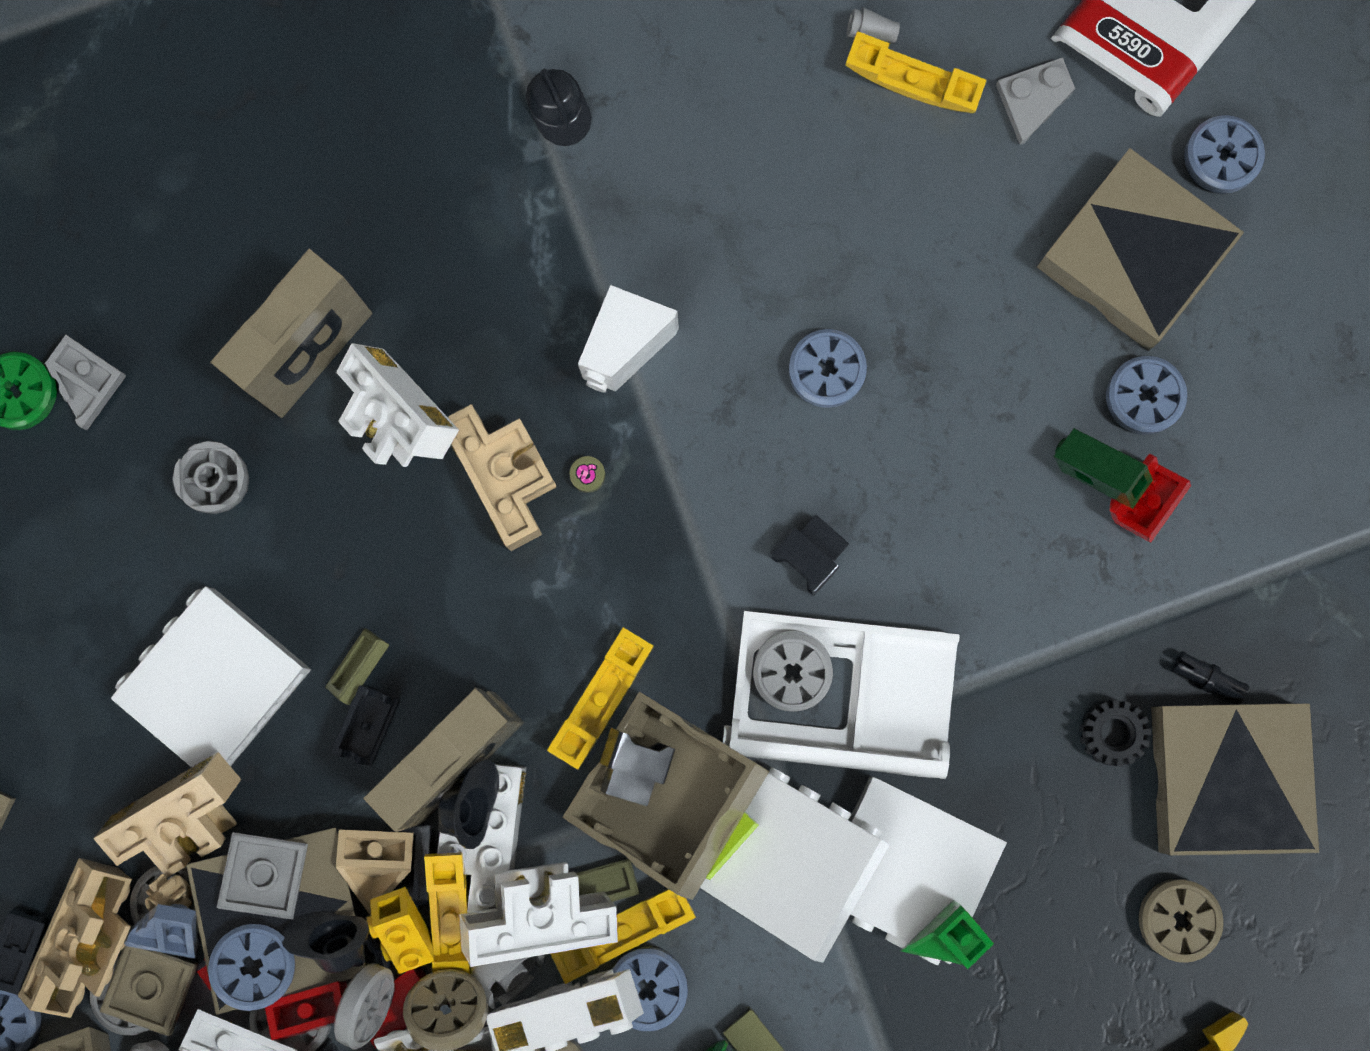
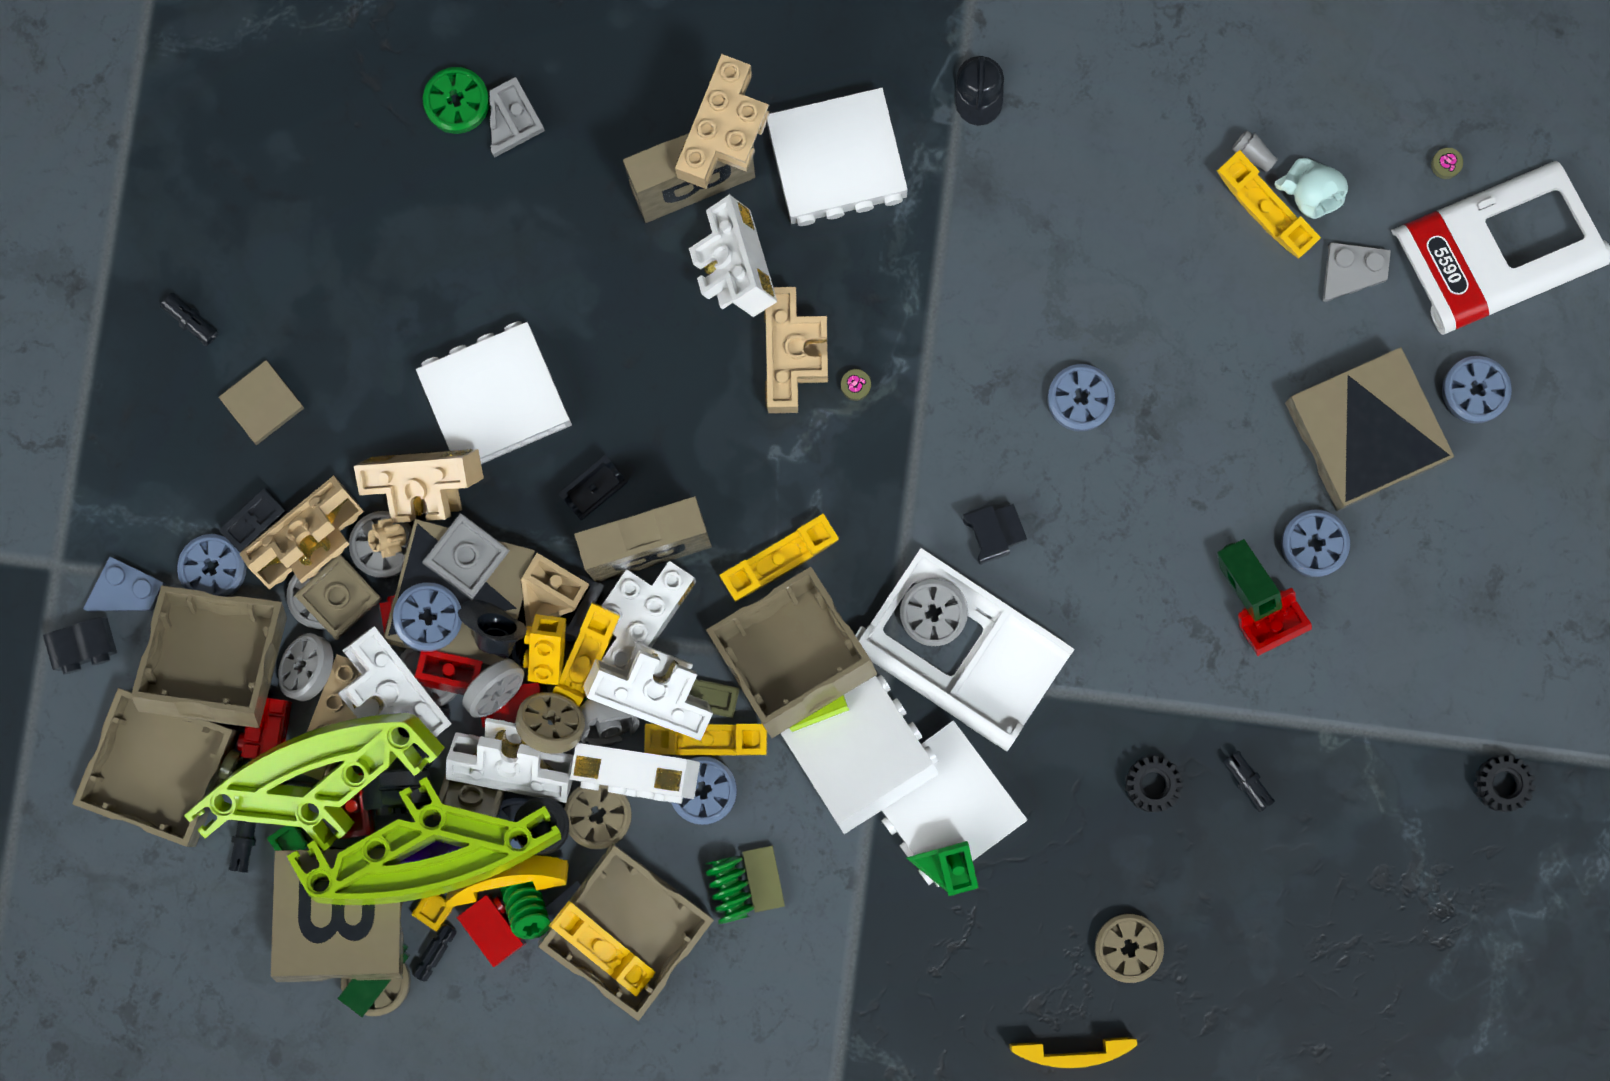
camera: 25 degrees right, 0 degrees up
sand blue wing [124,904,199,958] -> none
light grey cylinder [173,441,249,514] -> none
olive tile [325,628,389,705] -> none
black piece [438,759,499,849] -> none
white slope [578,285,679,392] -> none
piece [600,728,675,806] -> none
tile [1151,704,1319,855] -> none
none -> tan piece [675,54,769,189]
none -> white brick [767,88,908,226]
none -> light aqua piece [1275,158,1348,219]

